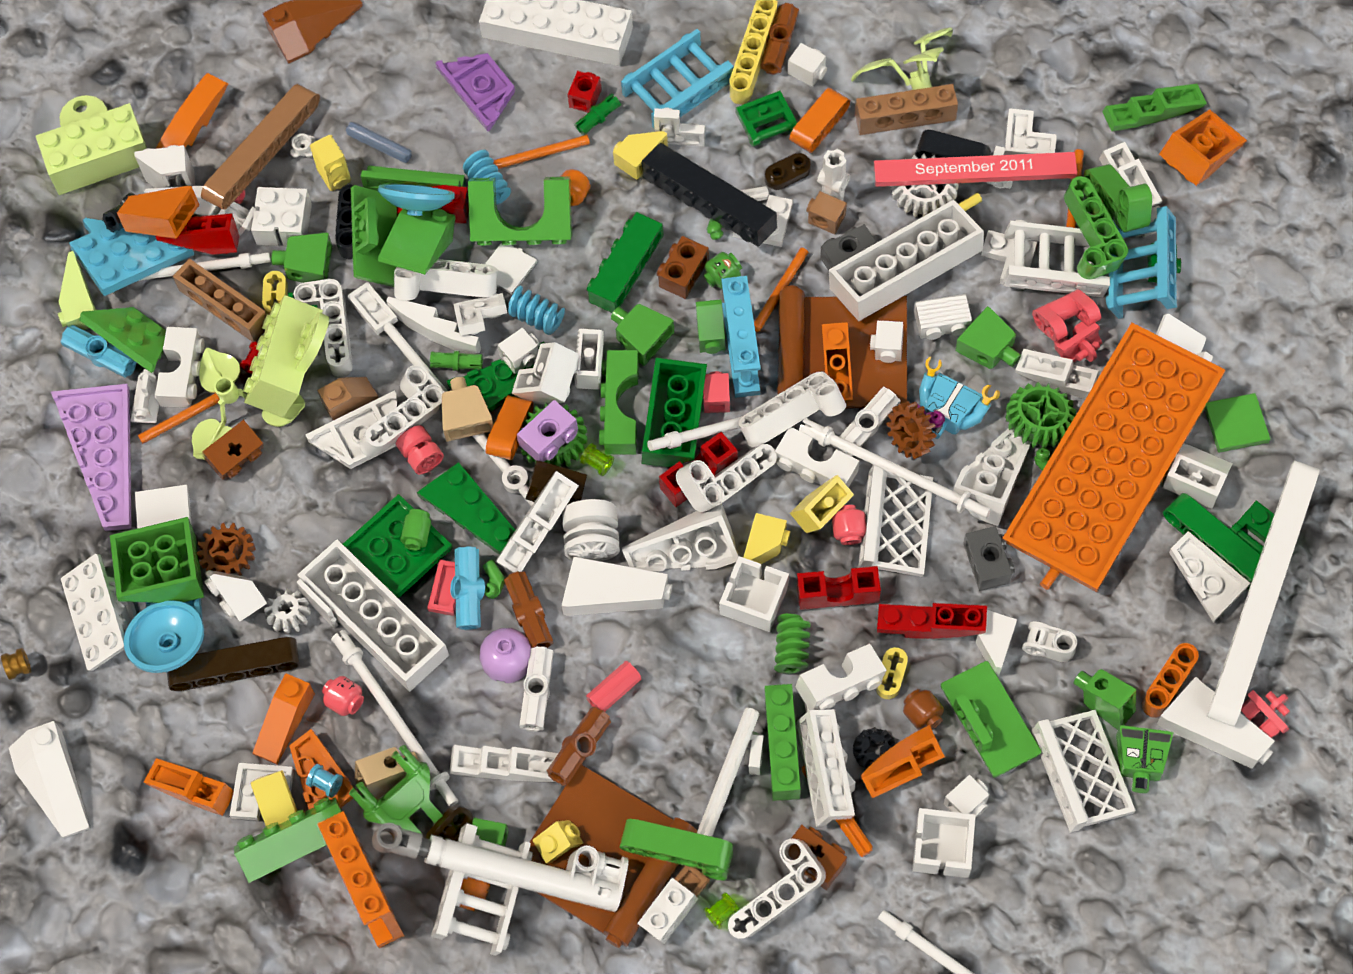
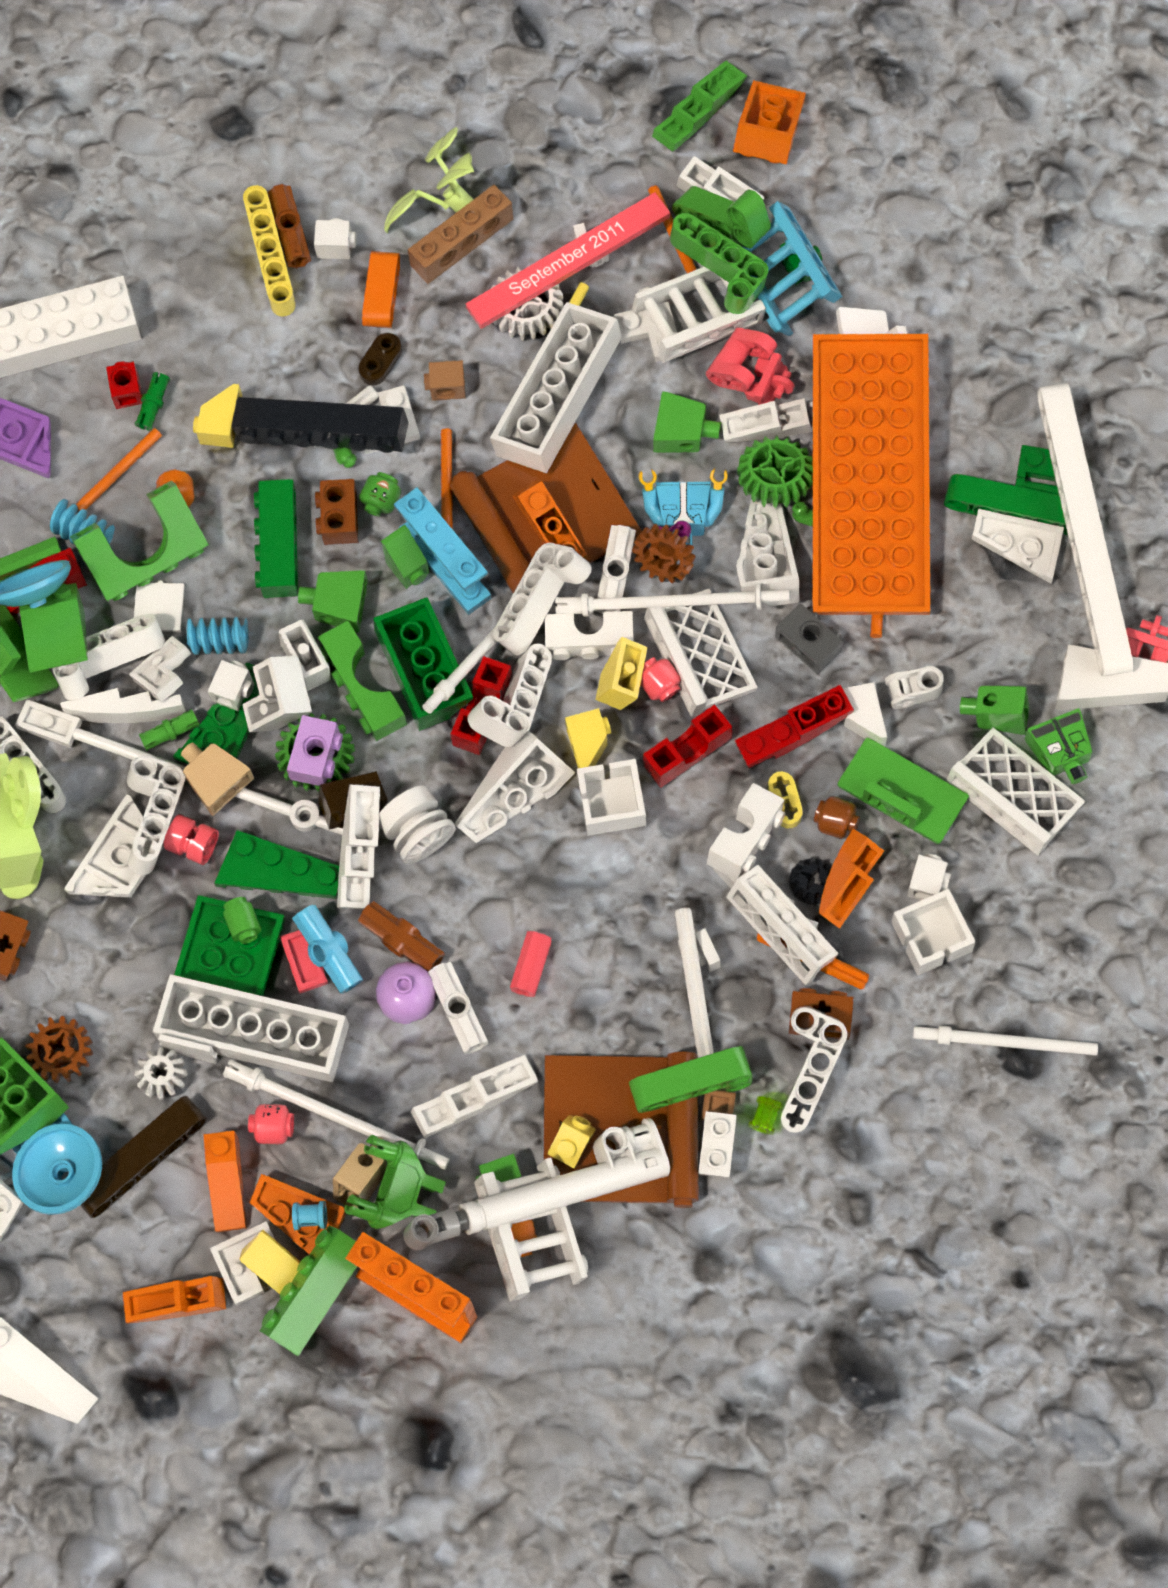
camera: 30 degrees left, 5 degrees up
white slope [204,570,267,621] -> none
medium nougat slope [317,377,379,421] -> none
dark brown plate [425,805,473,842] -> none
bright green arm [483,560,505,599] -> none
orange beam [485,395,534,460] -> none
dark orange piece [546,707,611,786] -> none
white slope [561,557,672,616] -> none
clear neon green bush [580,443,615,476] -> none
medium azure fence [621,29,734,129] -> none
white plate [654,108,705,147] -> none
coral brick [703,371,730,413] -> none
green plate [736,90,797,147] -> none
bright green brick [765,684,801,801] -> none
bright green piece [774,613,811,674] -> none
white piece [817,149,850,201] -> none
dark grey brick [820,224,877,271] -> none
white brick [870,321,903,363] -> none
white brick [914,294,972,340] -> none
black beam [915,129,991,159] -> none
white plate [1004,108,1057,155] -> none
orange beam [1142,643,1199,718] -> none
white slope [1163,443,1233,509] -> none
bright green tile [1204,393,1270,453] -> none

